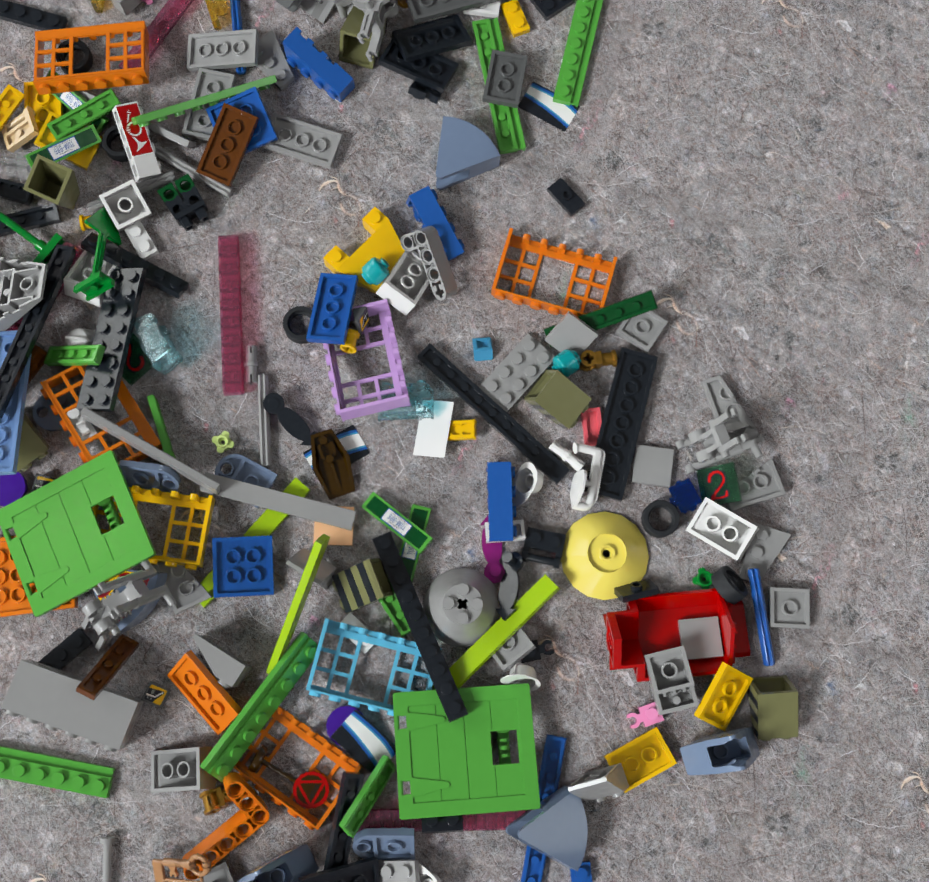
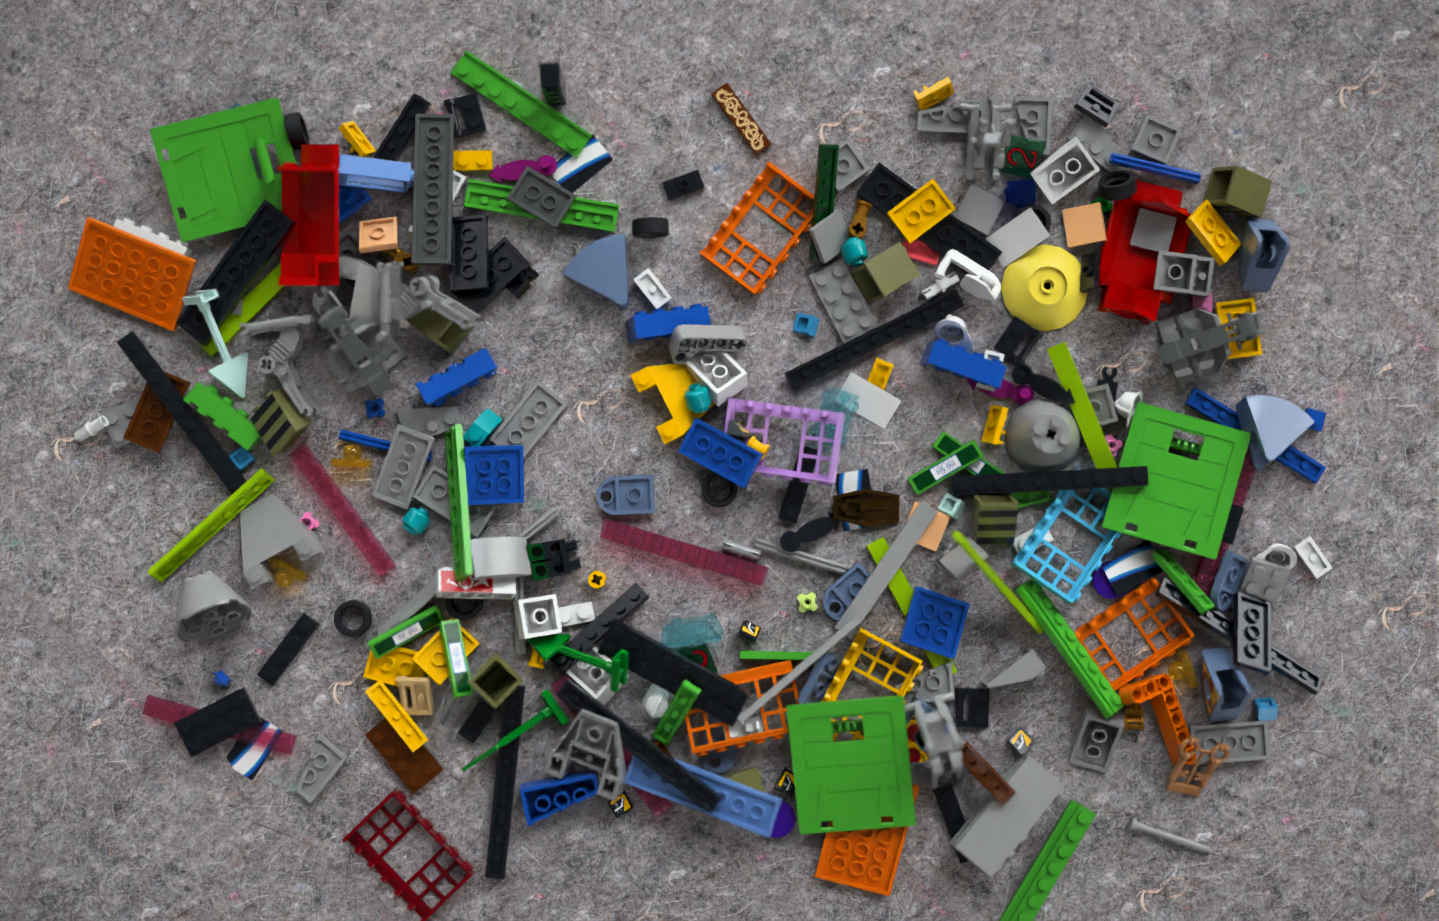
camera: 65 degrees left, 10 degrees up
orange window [33,21,149,95] -> none
bright green tile [46,88,121,140] -> none
orange plate [167,650,242,736] -> none
reddish brown plate [196,103,259,187] -> none
piece [247,744,329,809] -> none
light grey slope [567,763,629,803] -> none
none -> blue plate [365,398,385,418]
none -> teal head [402,507,431,536]
none -> teal slope [463,408,503,446]
none -> slope [471,537,532,581]
none -> magenta brick [489,155,557,184]
none -> black brick [539,63,567,107]
none -> yellow bush [588,571,606,588]
none -> sand blue plate [596,475,655,515]
none -> black tyre [632,217,669,238]
none -> white plate [633,268,672,309]
none -> tile [712,83,772,156]
none -> slope [738,620,761,642]
none -> black plate [778,446,818,523]
none -> yellow plate [887,179,956,244]
none -> yellow plate [914,77,954,111]
none -> light aqua slope [937,492,966,520]
none -> black plate [954,687,990,728]
none -> yellow plate [981,405,1009,445]
none -> white sticker [986,207,1050,267]
none -> light nougat tile [1062,202,1107,248]
none -> black plate [1074,82,1121,128]
none -> bright pink plate [1105,434,1122,457]
none -> piece [1157,308,1271,385]
none -> clear yellow tile [1168,648,1198,688]

